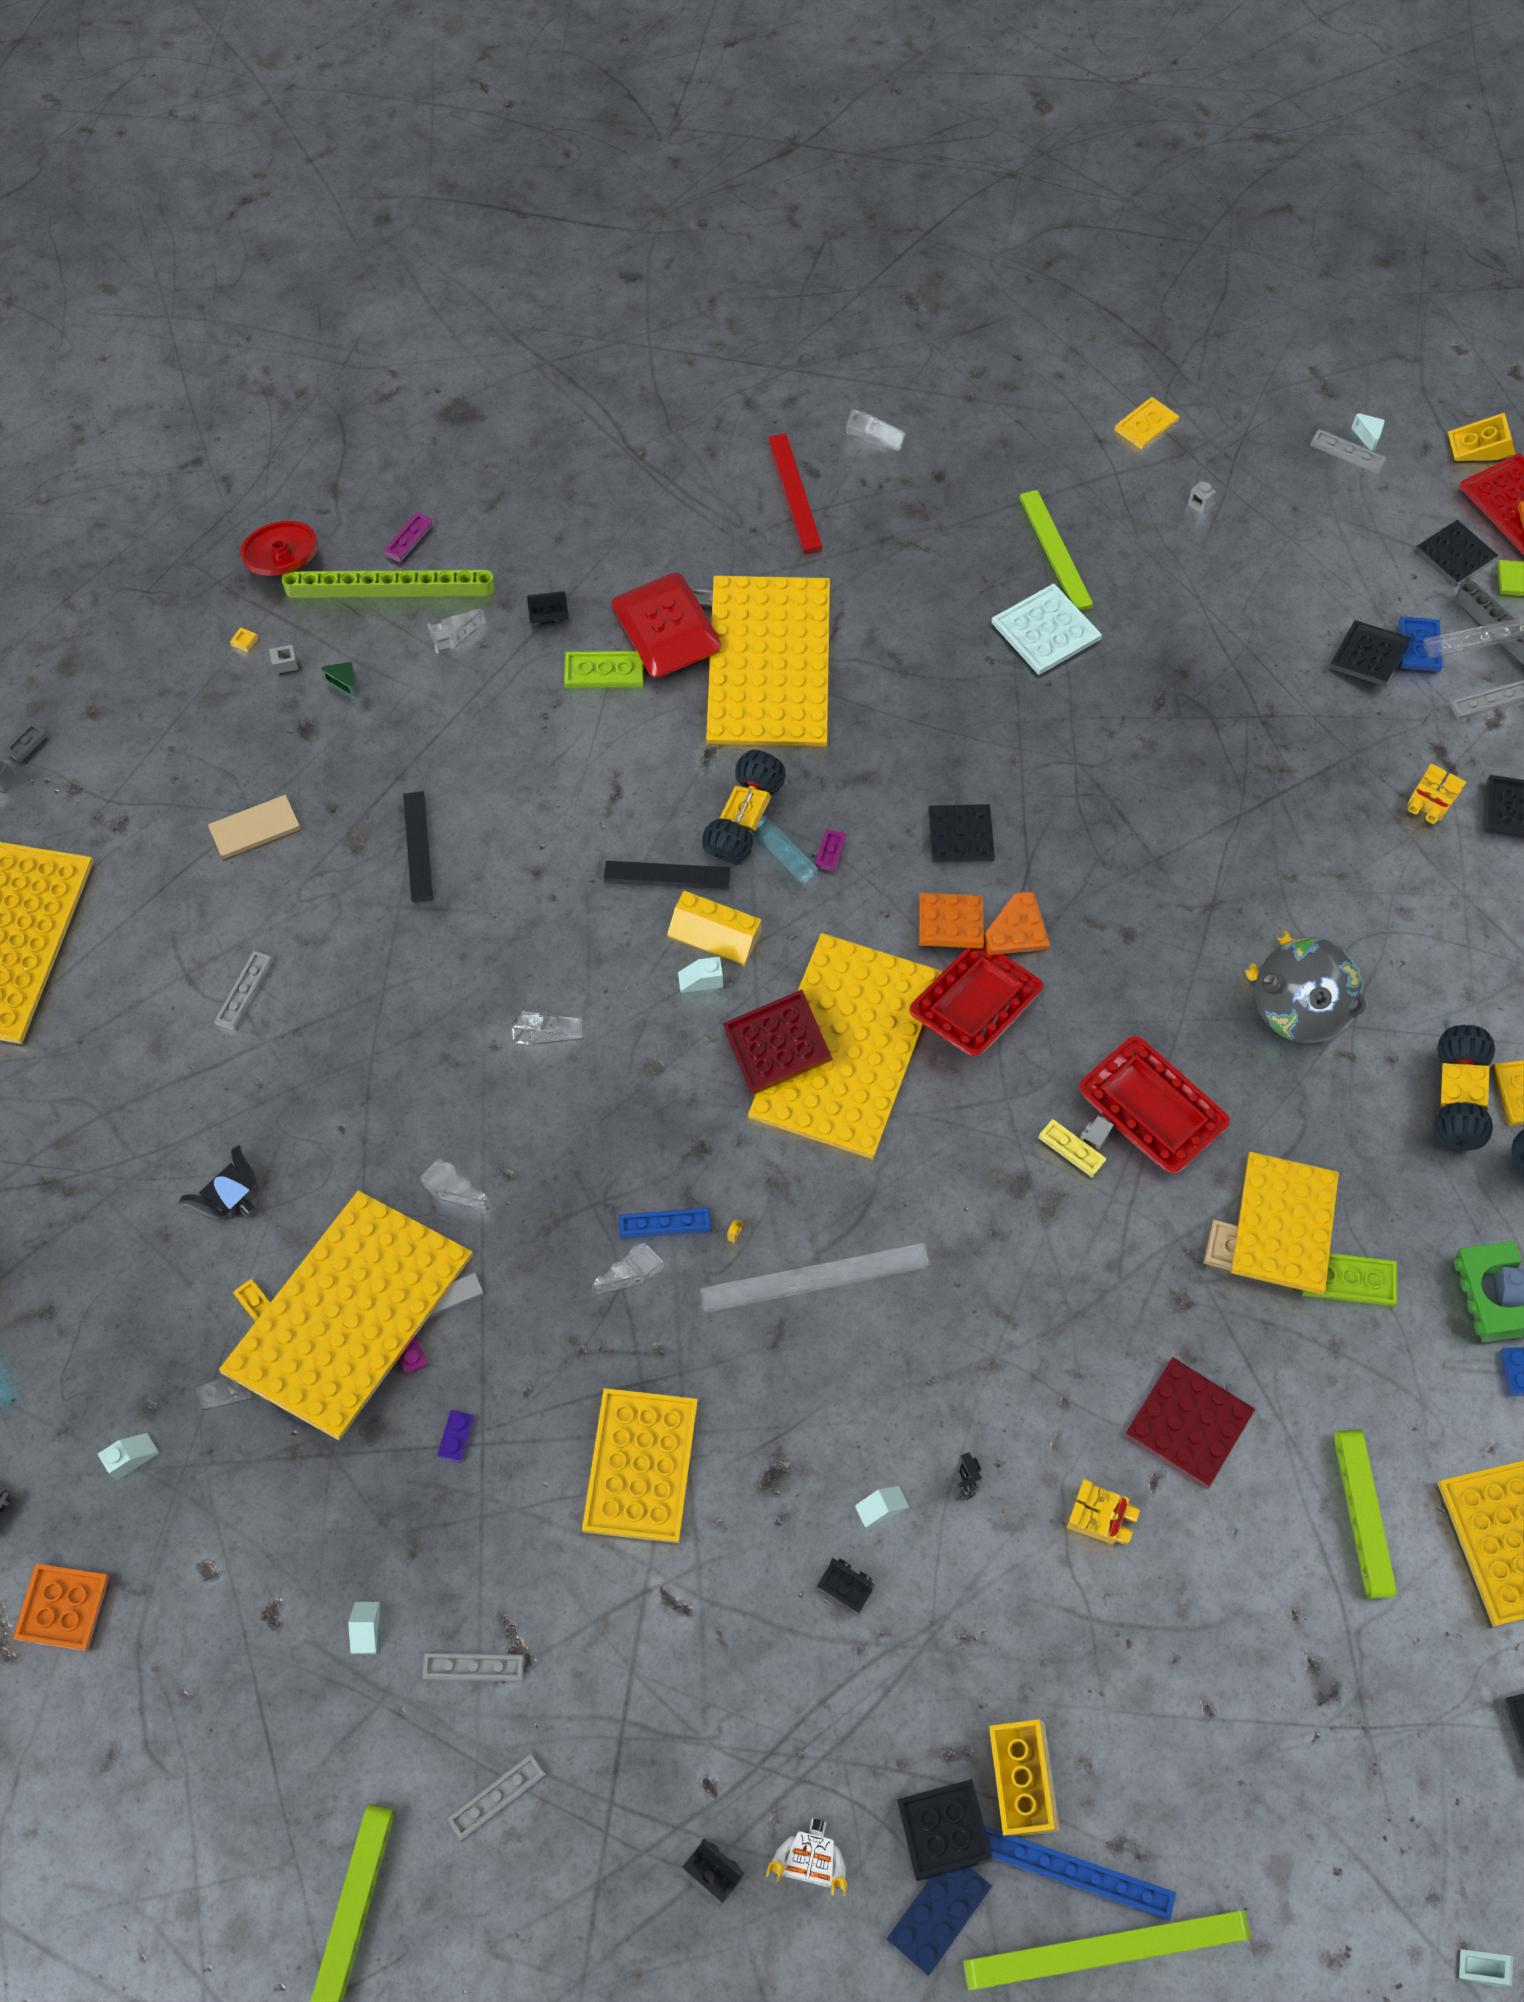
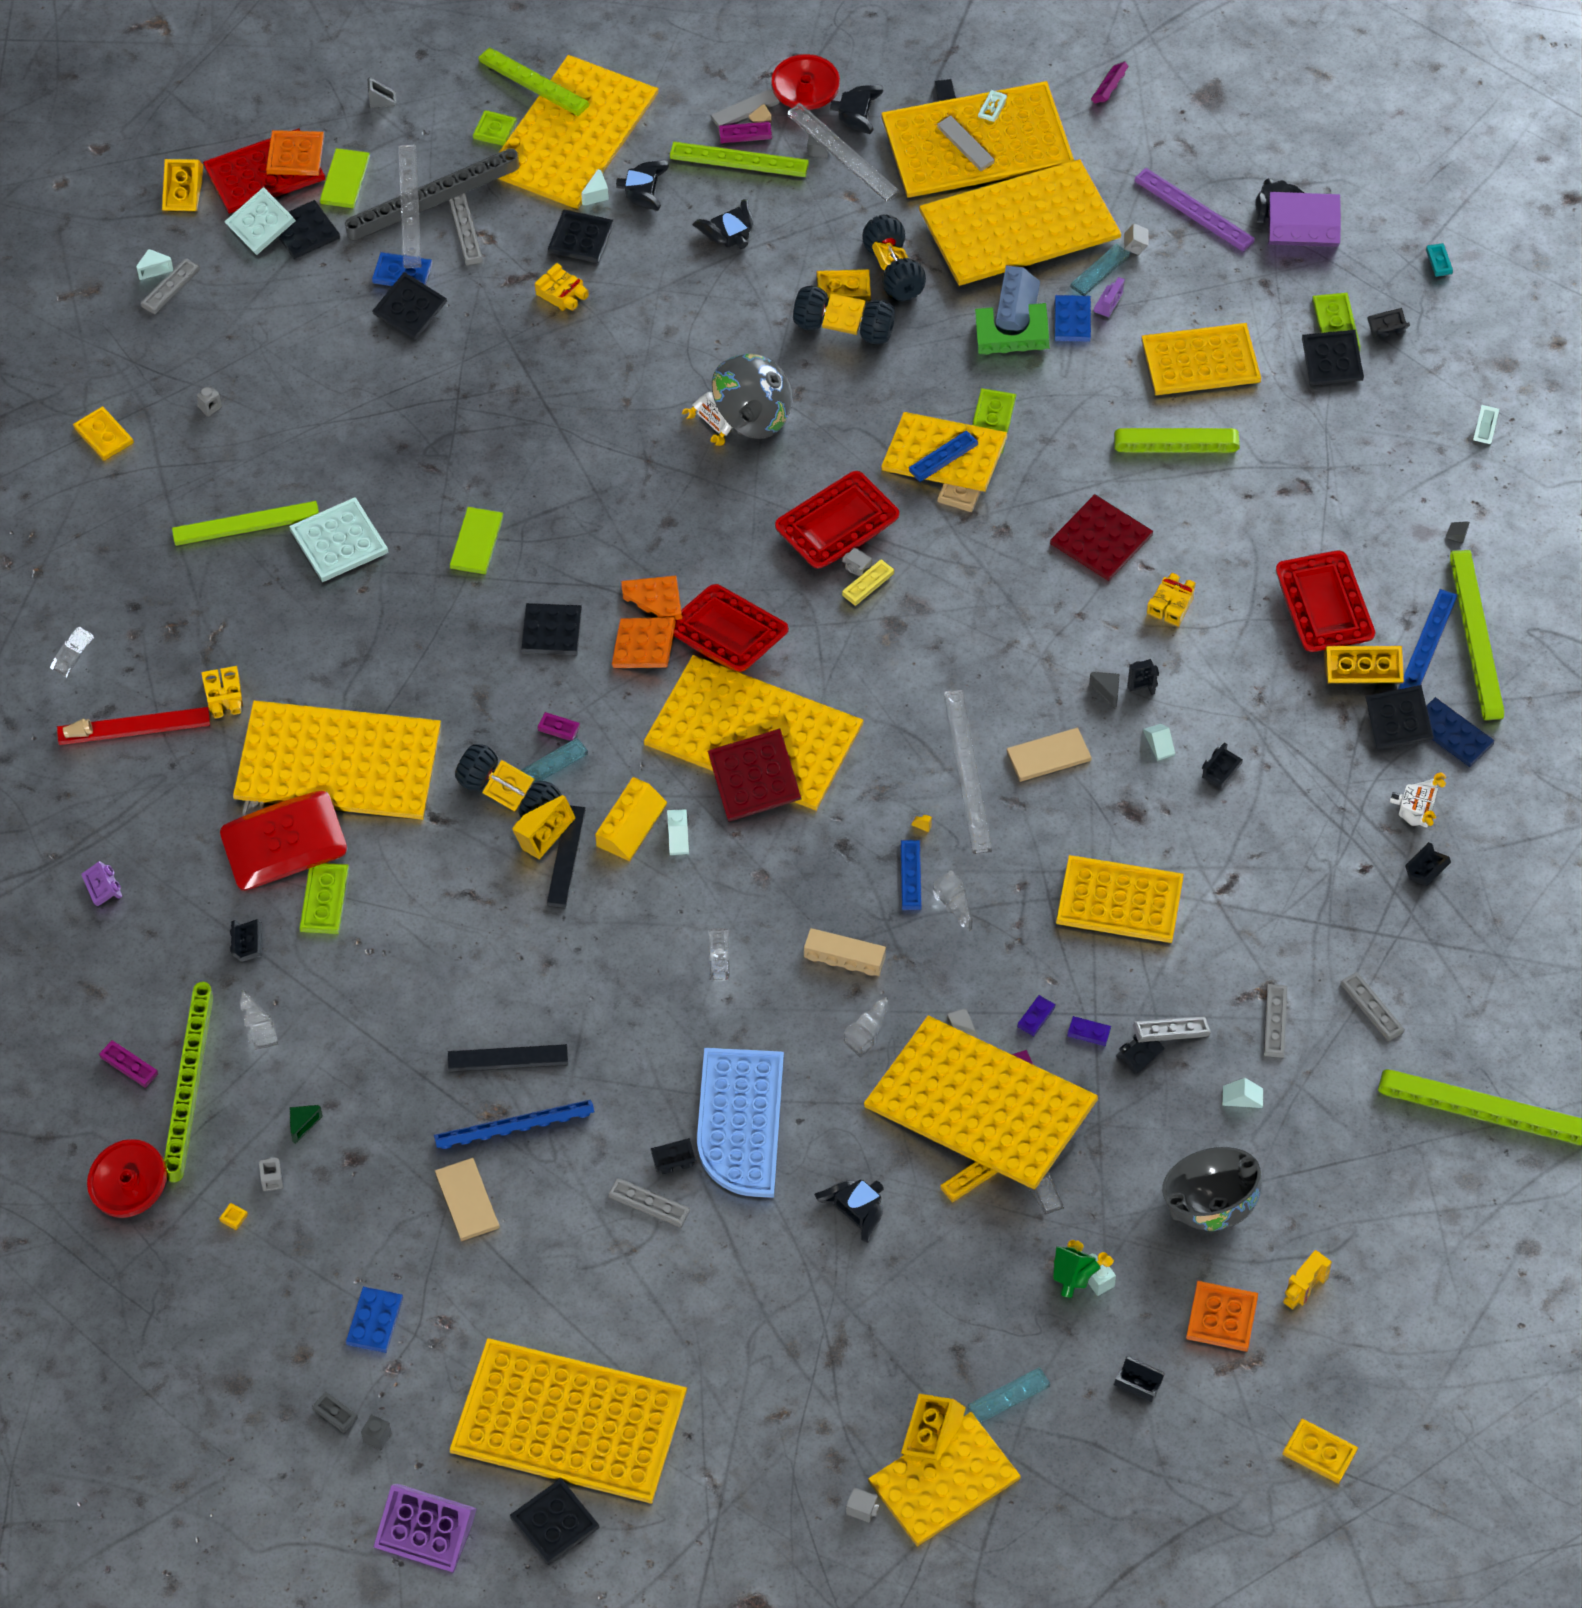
camera: 85 degrees left, 5 degrees down
none -> tan cone [63,718,93,738]
none -> medium lavender bracket [81,861,122,906]
none -> yellow hips [201,666,243,718]
none -> light aqua plate [224,187,296,255]
none -> blue plate [346,1286,403,1353]
none -> blue plate [434,1099,595,1149]
none -> lime tile [450,507,504,575]
none -> yellow slope [512,795,575,860]
none -> black bracket [650,1138,697,1175]
none -> light blue plate [697,1048,784,1198]
none -> tan brick [804,928,886,976]
none -> blue tile [909,430,978,482]
none -> tan tile [1007,727,1092,782]
none -> dark purple plate [1017,995,1056,1037]
none -> green torso [1053,1240,1114,1298]
none -> dark grey slope [1089,672,1120,708]
none -> black bracket [1116,1034,1165,1074]
none -> light grey tile [1132,1016,1211,1042]
none -> dark grey piece [1162,1147,1262,1231]
none -> red wedge [1276,550,1375,652]
none -> yellow hips [1283,1250,1332,1309]
none -> dark grey slope [1446,521,1470,543]

